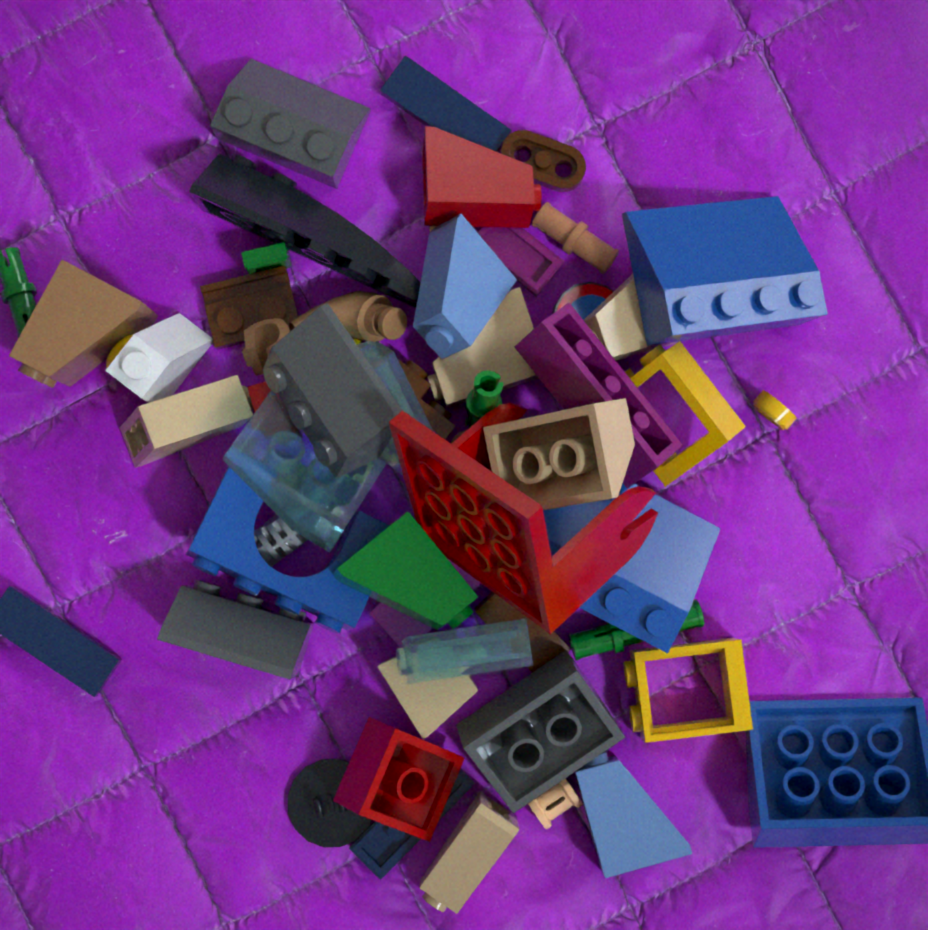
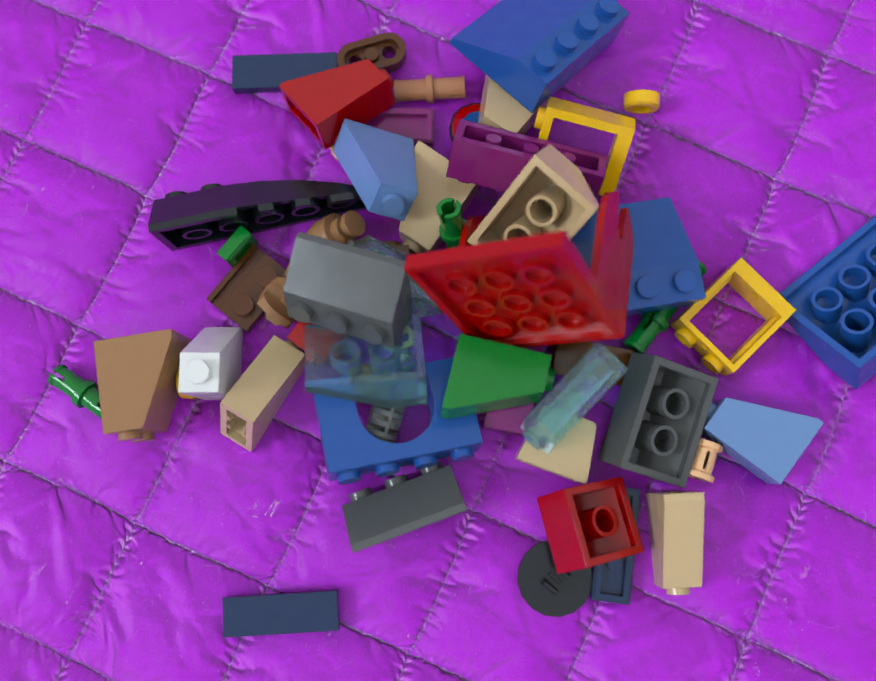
camera: 30 degrees left, 5 degrees down
dark grey slope [210,59,371,189] -> none

